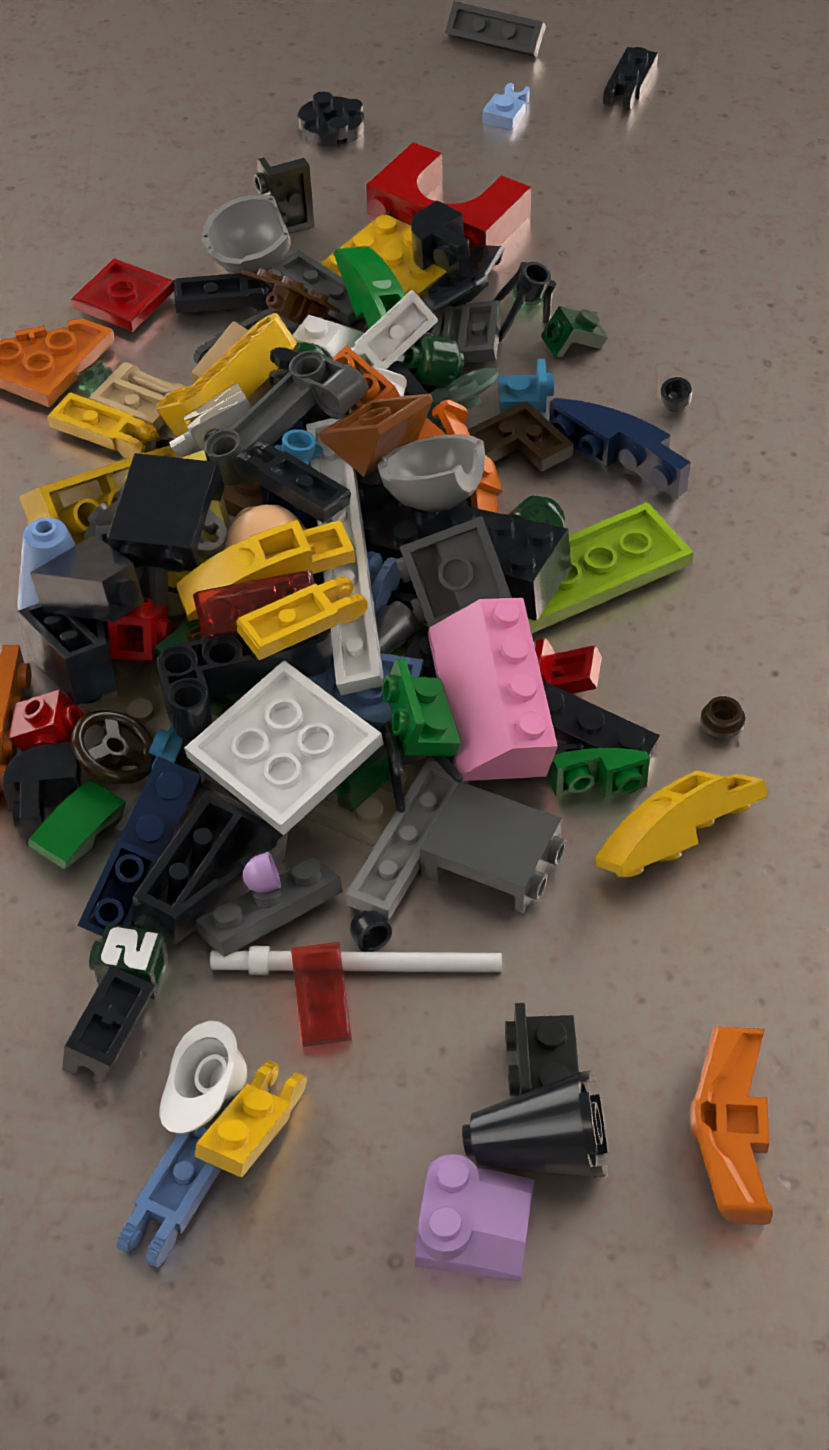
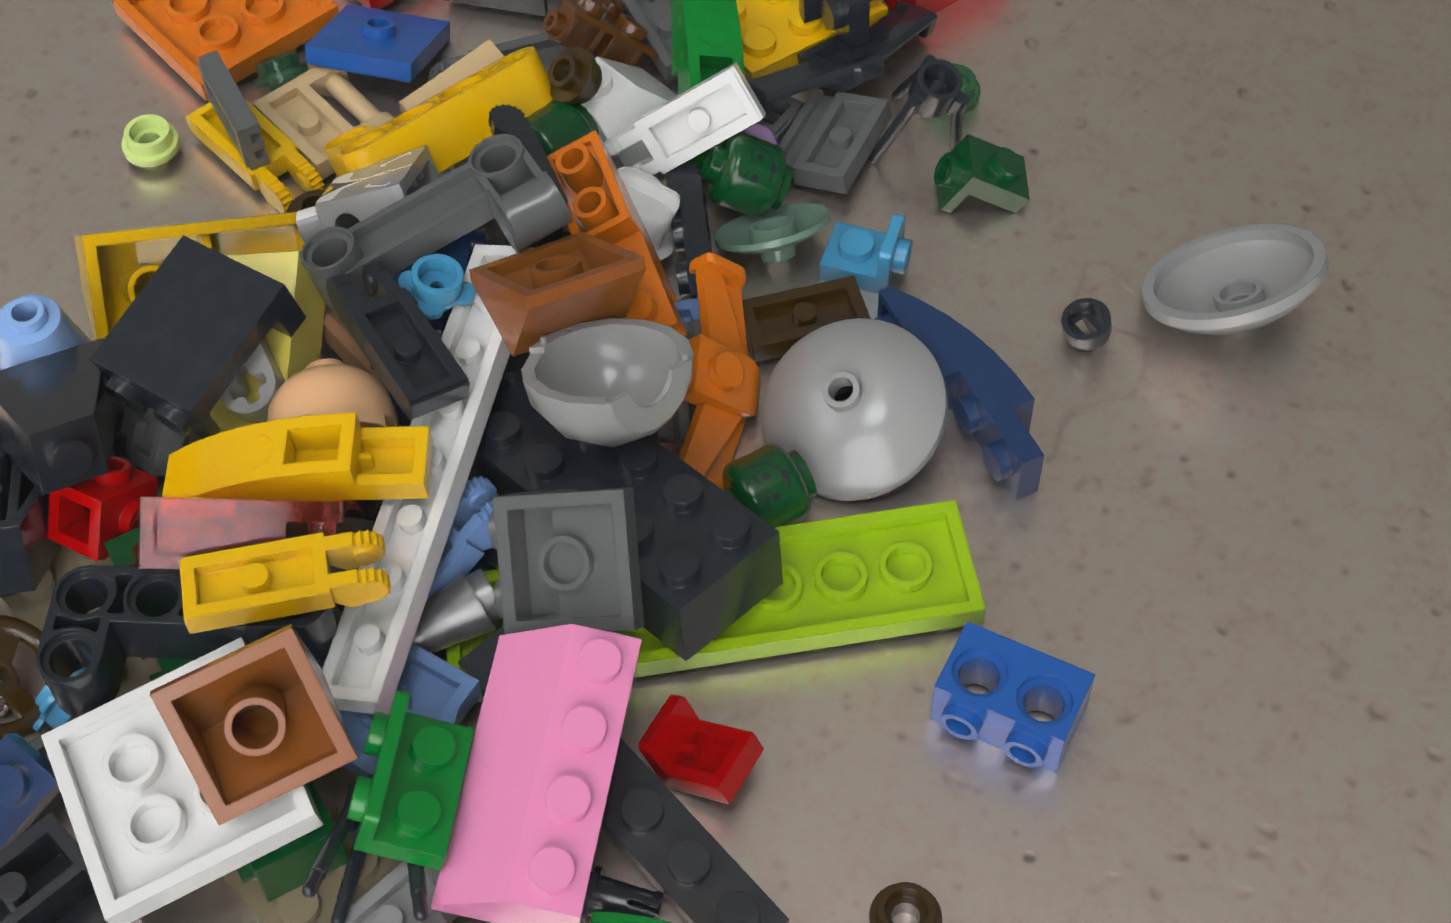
camera: 20 degrees right, 5 degrees up
none -> yellowish green plate [121,114,180,167]
none -> dark orange slope [150,624,358,826]
none -> dark grey tile [197,50,270,171]
none -> blue plate [305,4,450,83]
none -> dark brown plate [548,46,602,105]
none -> light grey dish [761,318,948,501]
none -> blue brick [930,621,1095,773]
none -> light grey dish [1141,223,1329,335]

